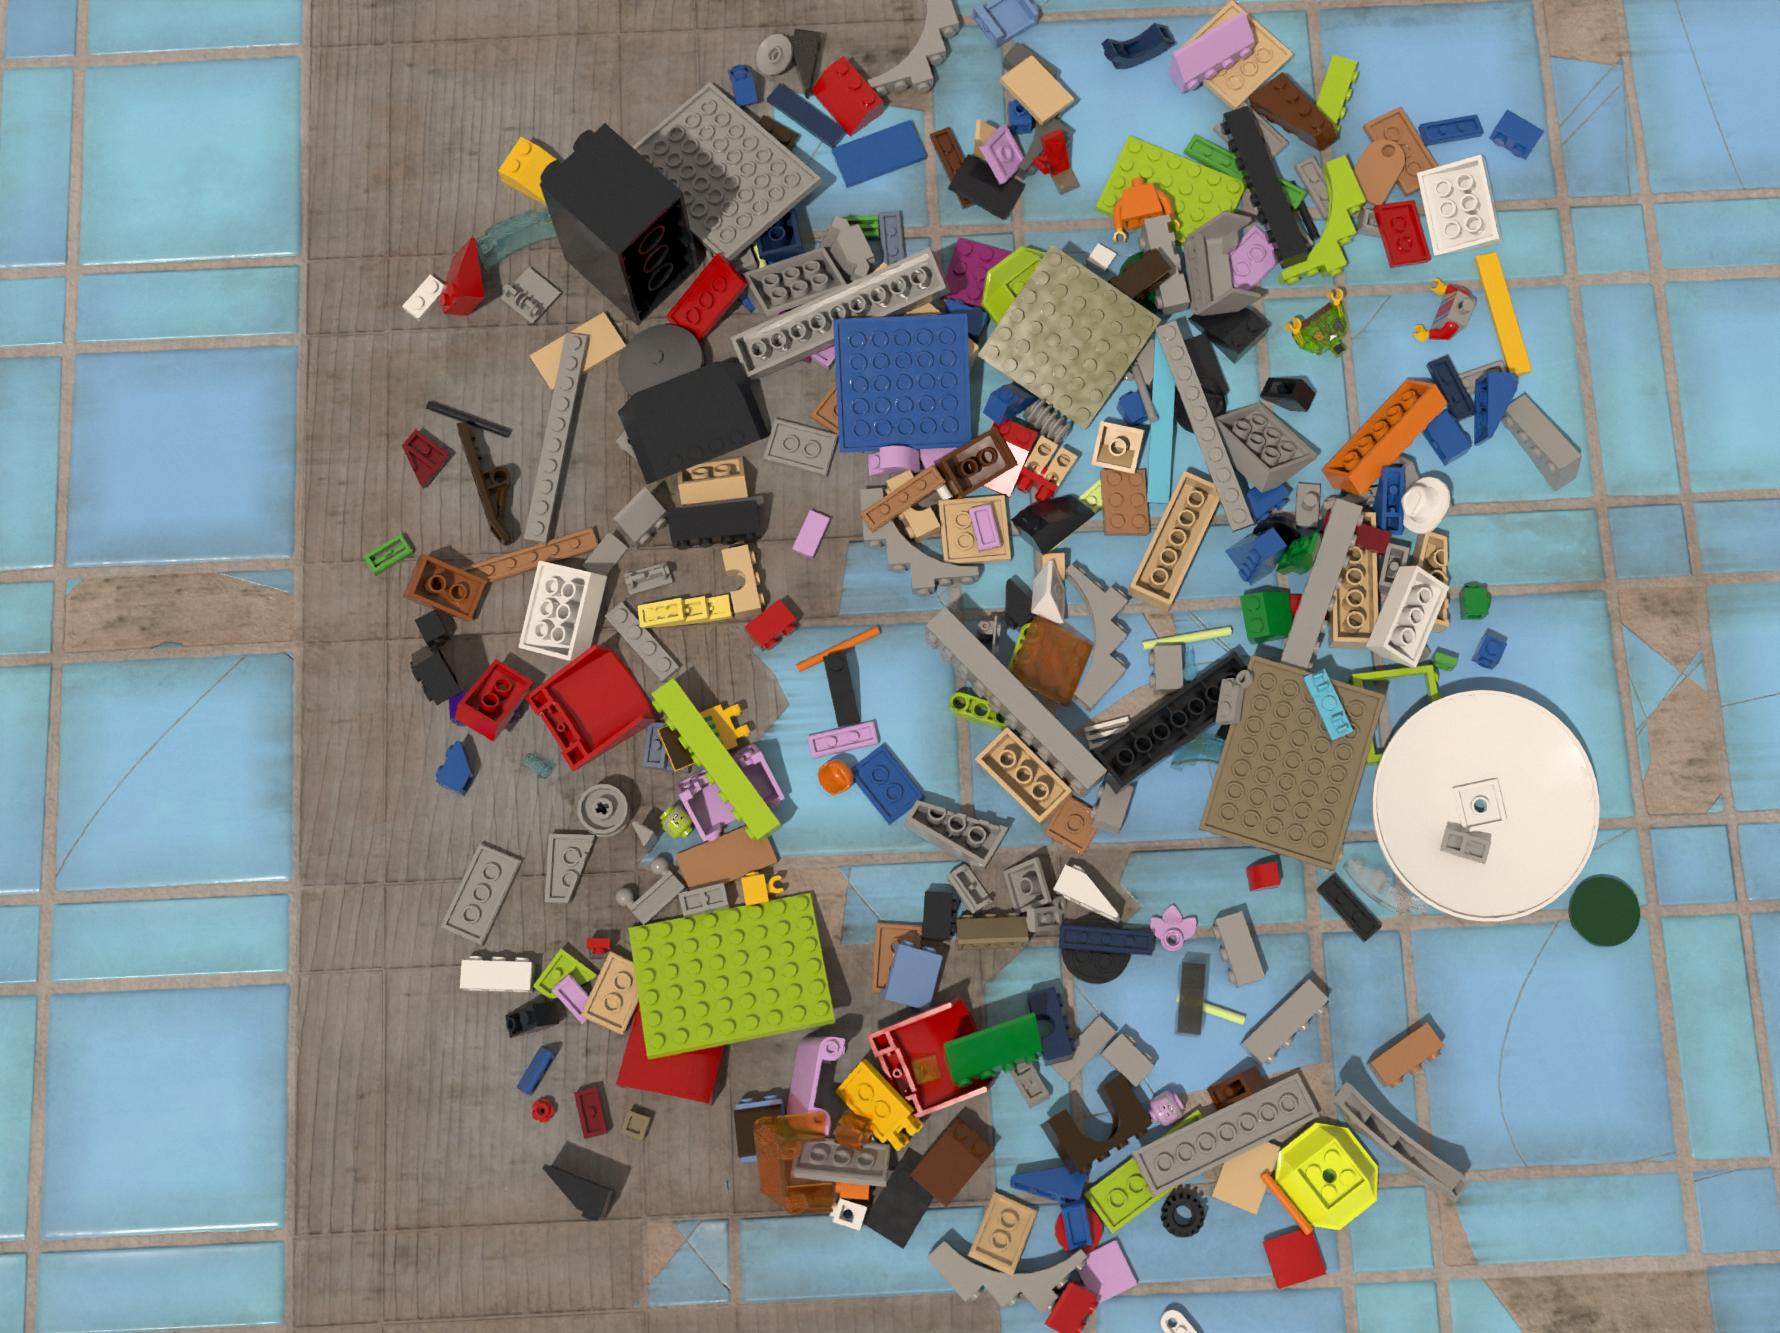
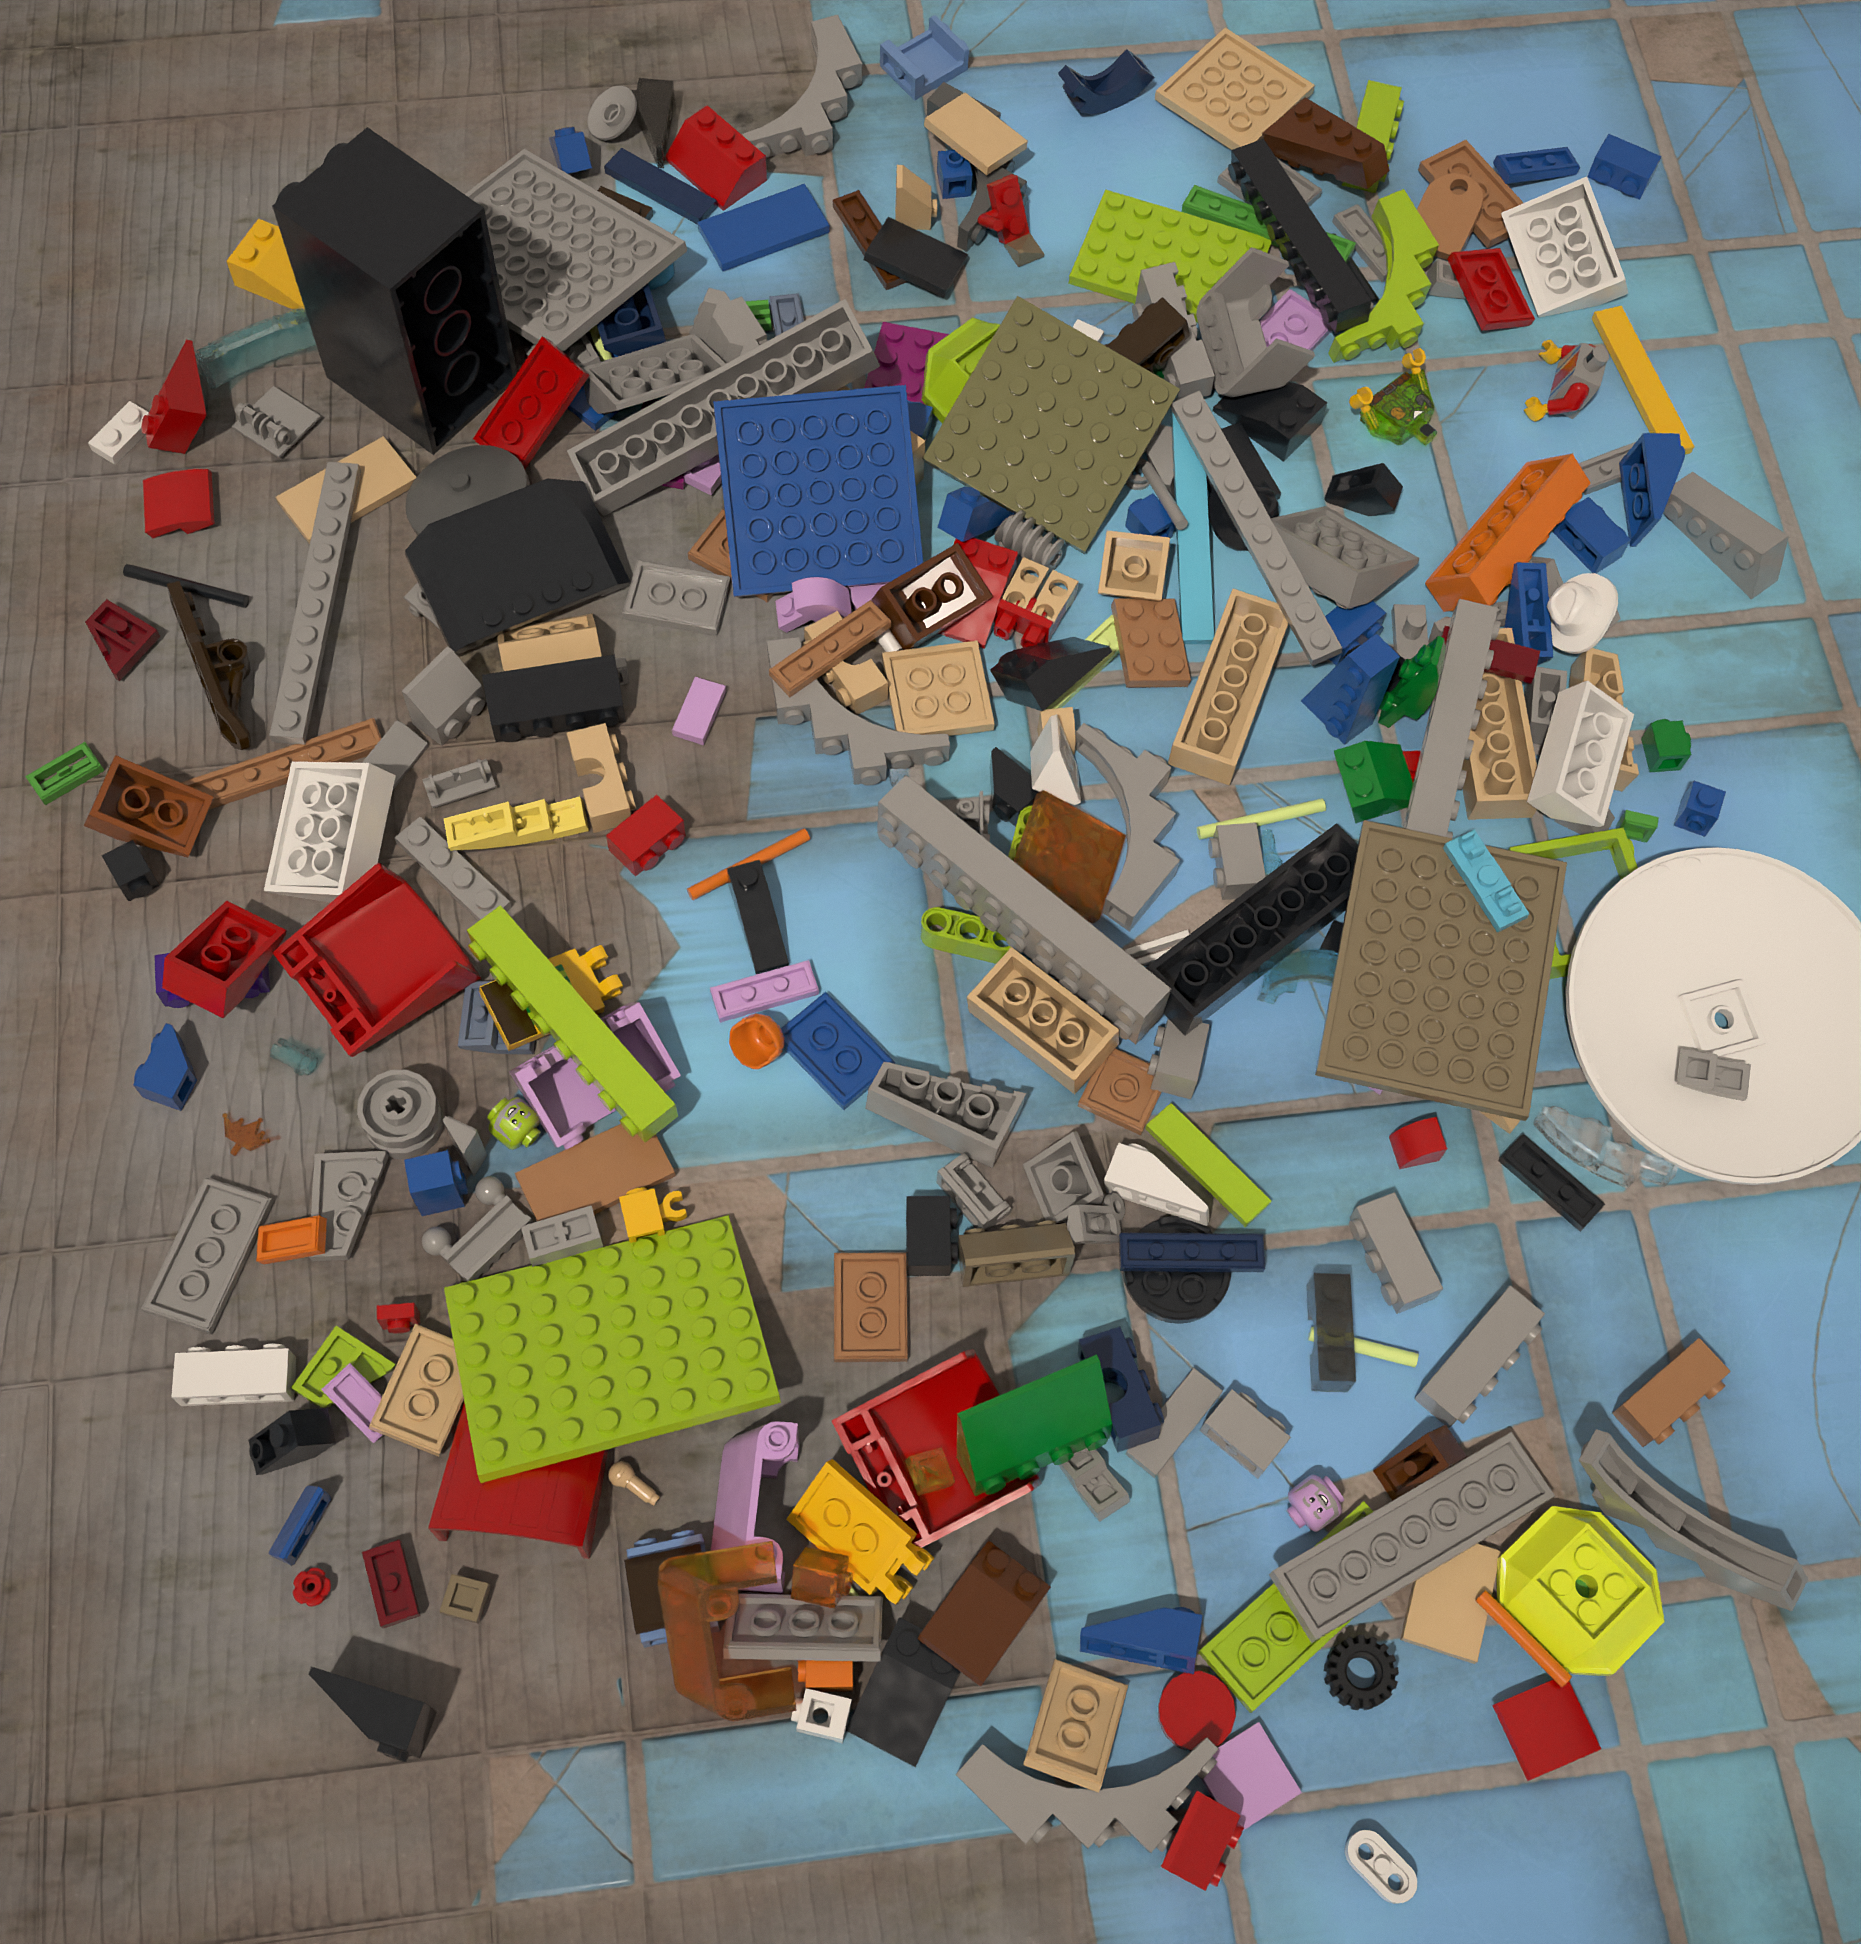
camera: 10 degrees left, 10 degrees down
black brick [410,641,461,705] -> none
medium blue panel [879,940,943,1010] -> none
lavender tile [969,504,1001,552] -> none
lavender tile [979,124,1024,184] -> none
dark brown arch [1040,1074,1153,1175] -> none
blue tile [1060,1199,1093,1250] -> none
orange torso [1113,177,1180,243] -> none
lavender plate [1150,905,1197,952] -> none
lavender slope [1168,11,1255,93] -> none
light grey hinge [1216,670,1253,725] -> none
dark blue tile [1426,355,1477,422] -> none
none -> red slope [143,469,215,538]
none -> clear orange piece [222,1113,271,1156]
none -> orange tile [256,1215,327,1265]
none -> blue brick [404,1150,469,1216]
none -> tan piece [608,1461,660,1506]
none -> lime tile [1145,1103,1272,1228]

